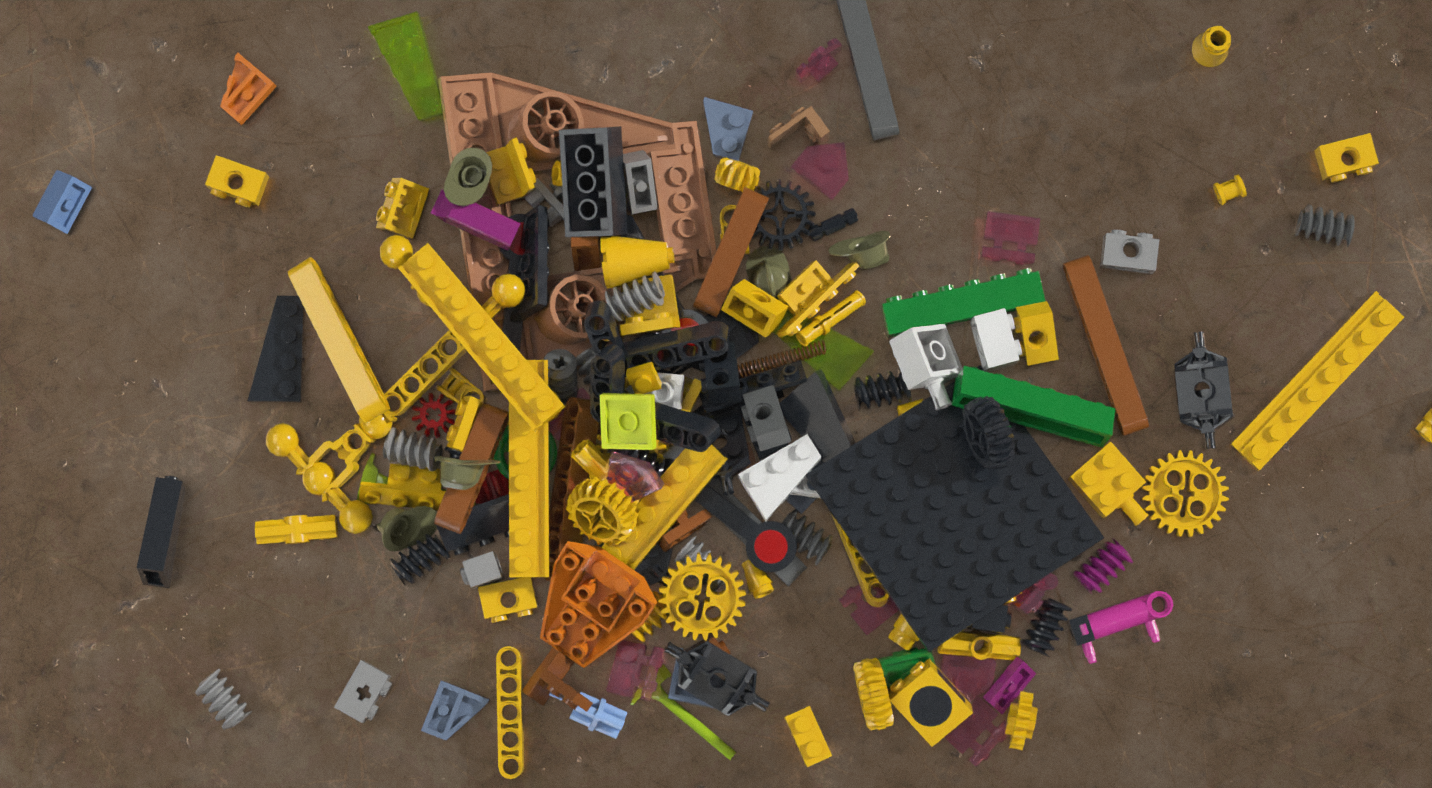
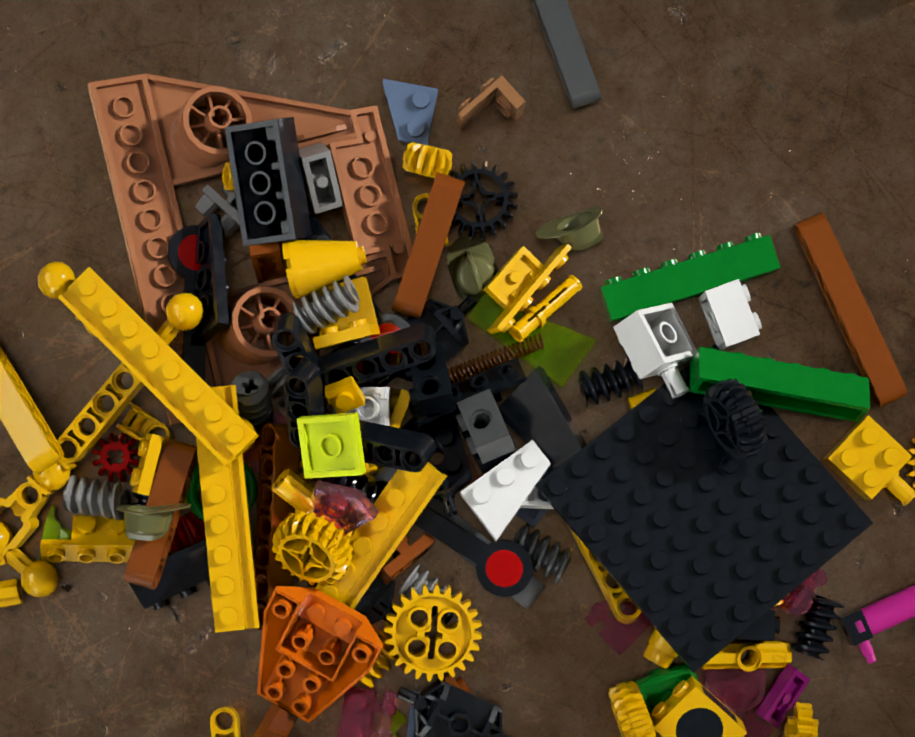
camera: 10 degrees left, 0 degrees up
clear neon green wing [367,11,443,121] -> none
yellow bracket [376,178,429,239] -> none
olive piece [377,506,437,552] -> none
black piece [389,534,451,586] -> none
magenta piece [430,189,520,251] -> none
olive piece [444,148,492,206] -> none
light grey brick [460,551,505,589] -> none
yellow brick [478,577,539,623] -> none
yellow bracket [486,137,536,206] -> none
yellow brick [721,279,789,338] -> none
yellow cone [741,559,774,599] -> none
clear pink plate [791,142,849,200] -> none
clear pink plate [795,38,842,83] -> none
black axle [808,208,859,241] -> none
clear pink plate [981,211,1040,265] -> none
yellow brick [1013,301,1059,366] -> none
magenta piece [1073,538,1133,595] -> none
light grey brick [1100,230,1159,274] -> none

